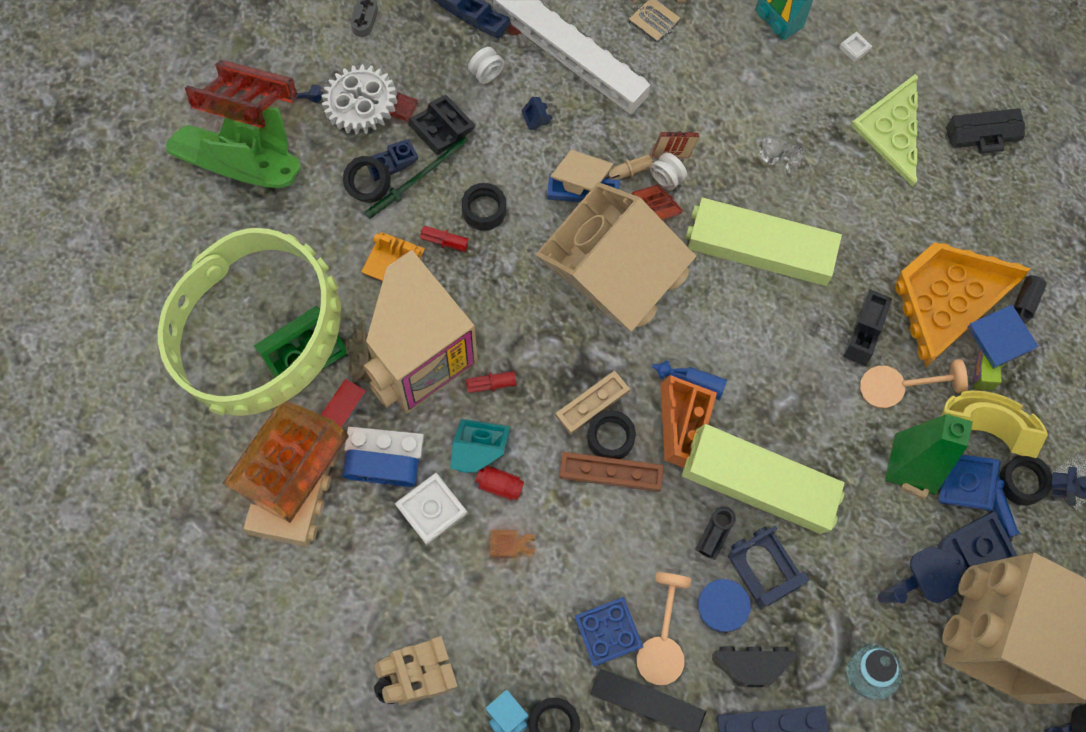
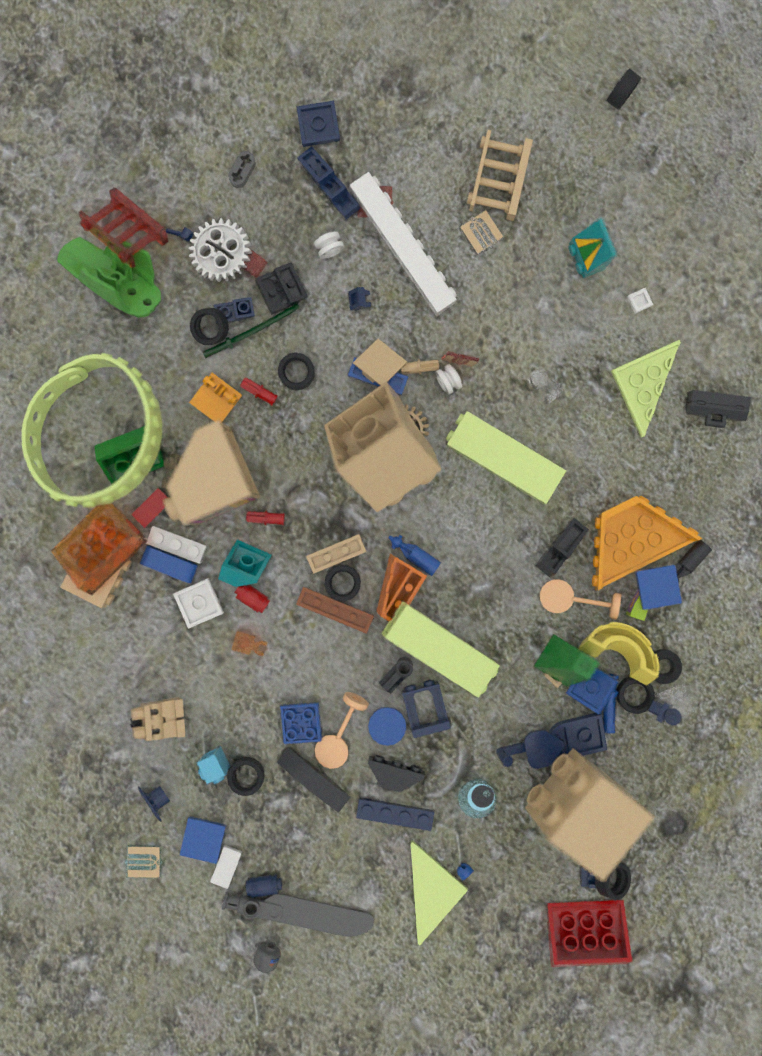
camera: 15 degrees right, 20 degrees up
clear red piece [631,184,683,220] -> none
none -> black tyre [654,649,682,684]

